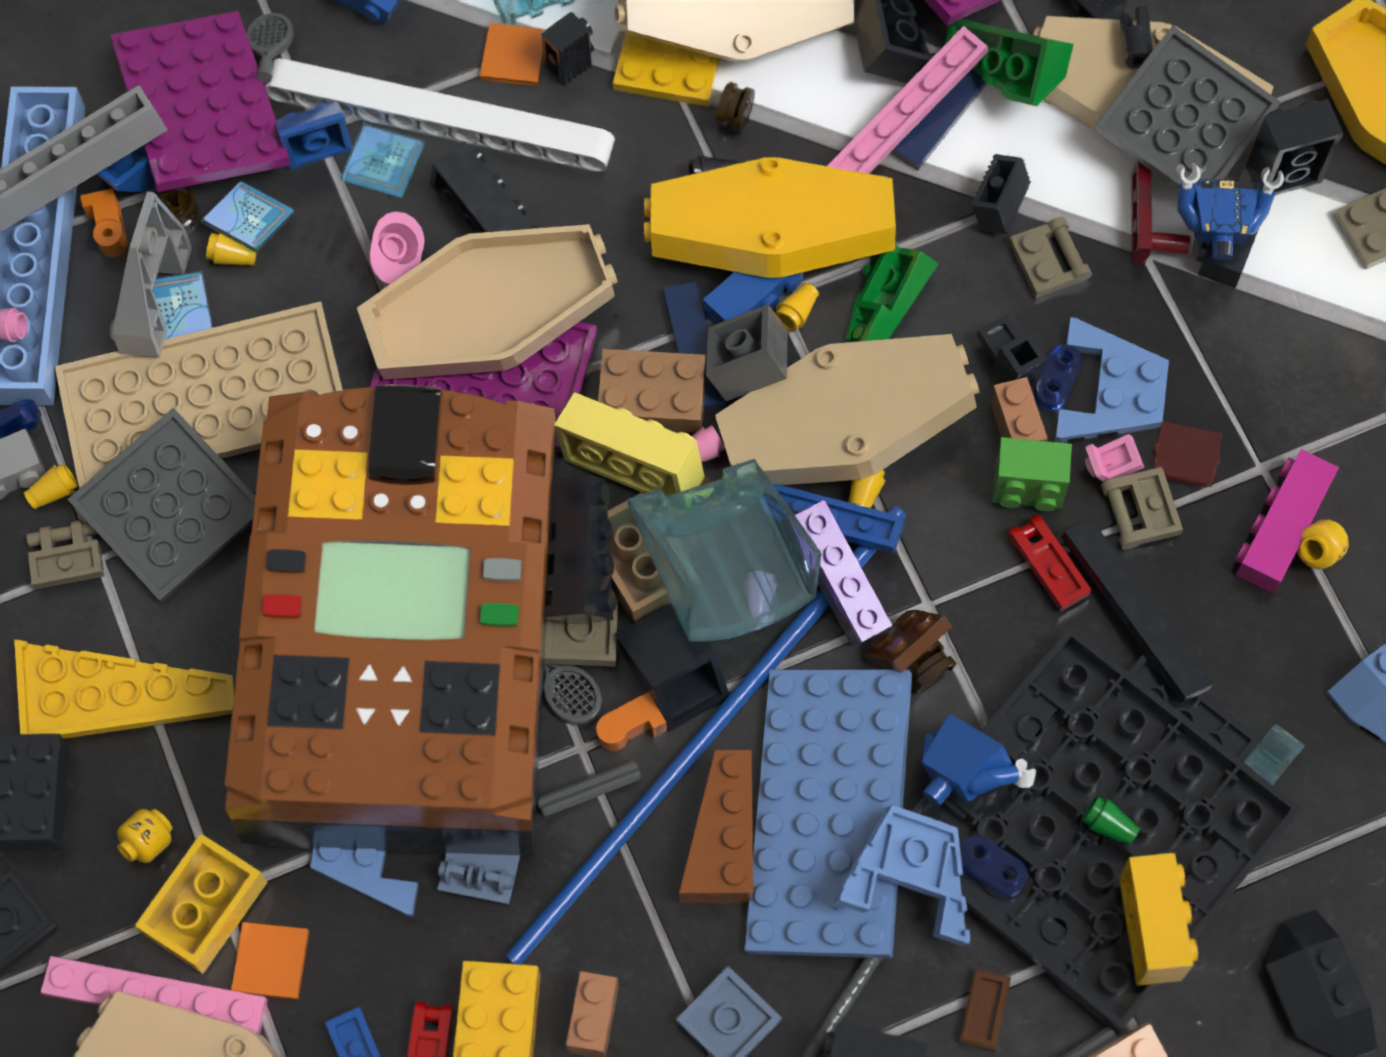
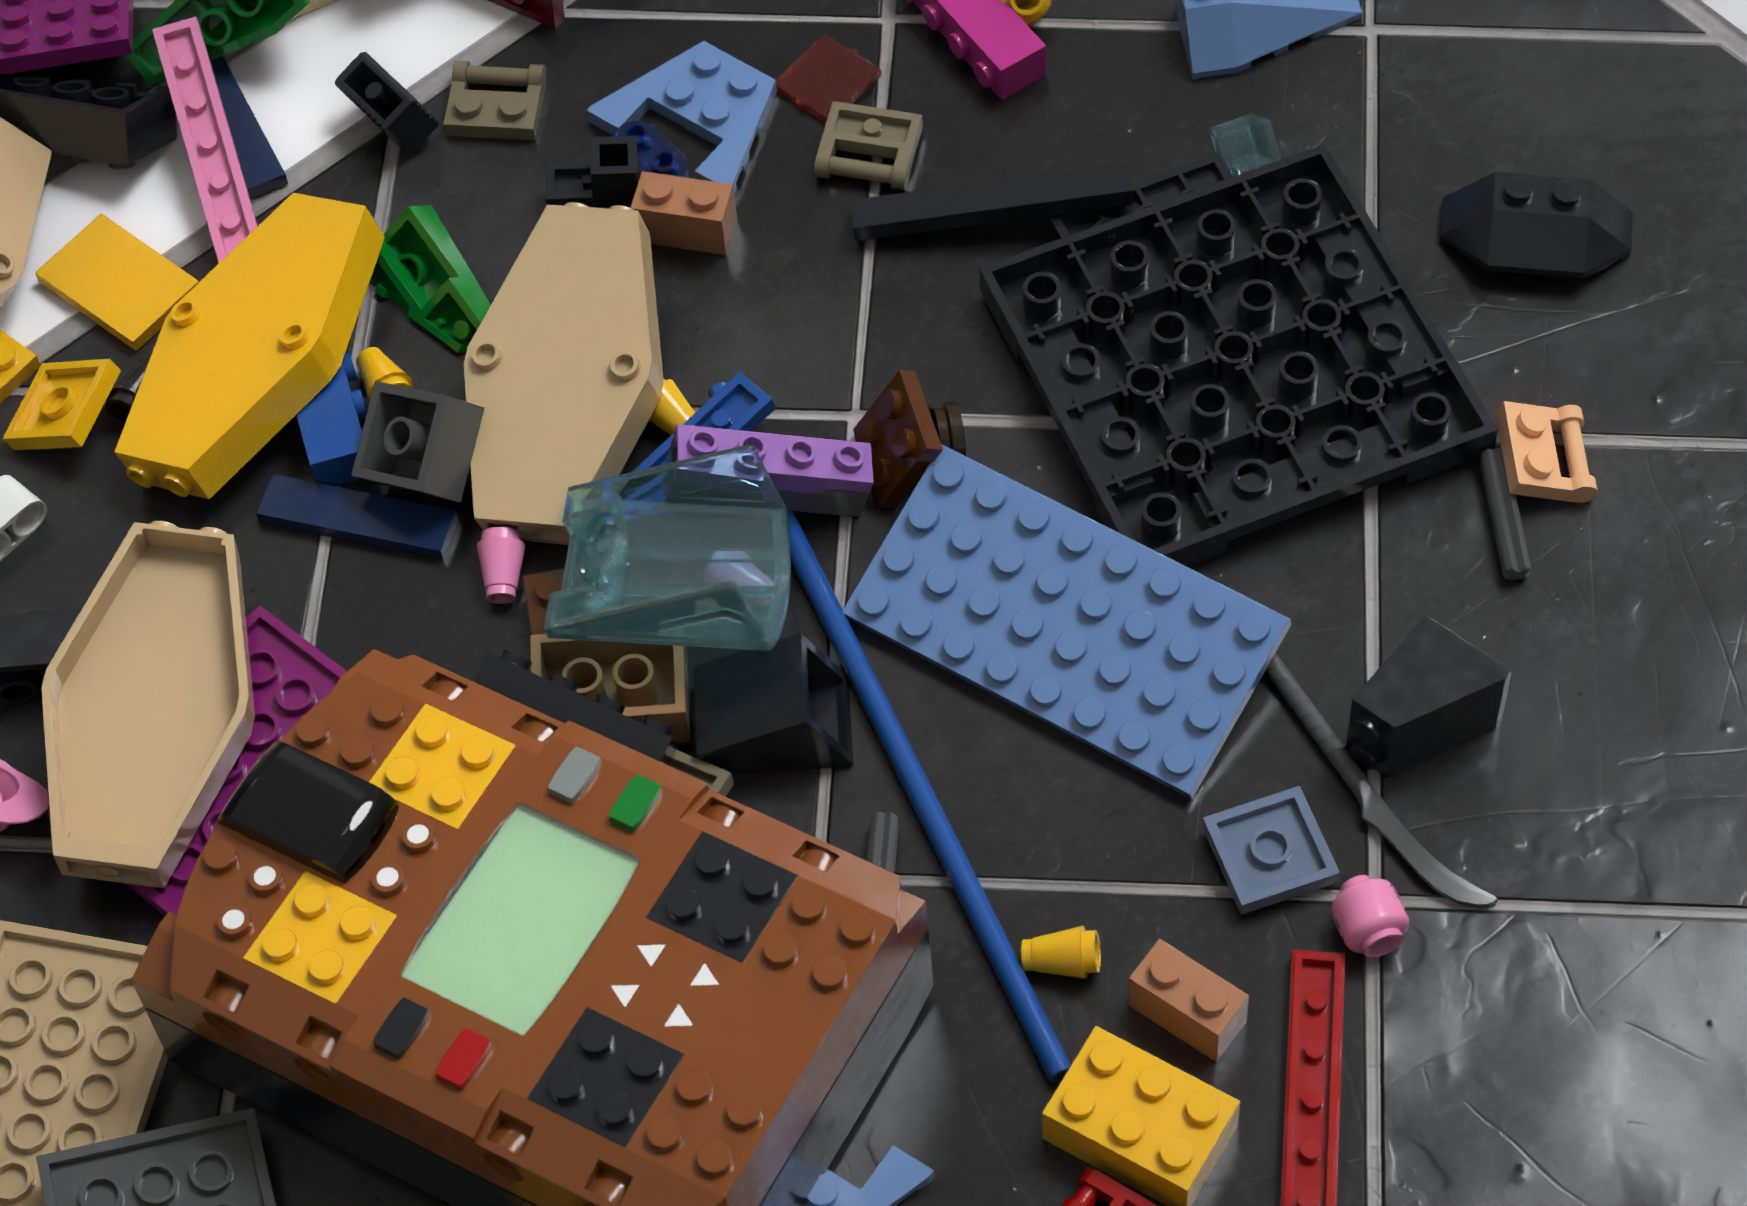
camera: 60 degrees left, 10 degrees down
sand blue hinge [438,853,520,904] -> none
light yellow brick [555,392,705,510] -> none
orange leg [596,692,667,752] -> none
medium nougat brick [598,349,706,433] -> none
dark orange wedge [679,750,753,904] -> none
dark brown wheel [715,81,755,133] -> none
medium blue wing [833,805,970,946] -> none
blue torso [922,714,1036,806] -> none
reddish brown tile [958,969,1011,1052] -> none
clear blue plate [960,835,1028,897] -> none
bright green piece [992,437,1072,511] -> none
red plate [1007,514,1092,612] -> none
green cone [1082,796,1140,846] -> none
bright pink bracket [1085,434,1144,482] -> none
yellow brick [1119,853,1198,985] -> none
none -> yellow tile [2,359,121,450]
none -> yellow tile [35,213,199,351]
none -> yellow cone [1021,925,1101,979]

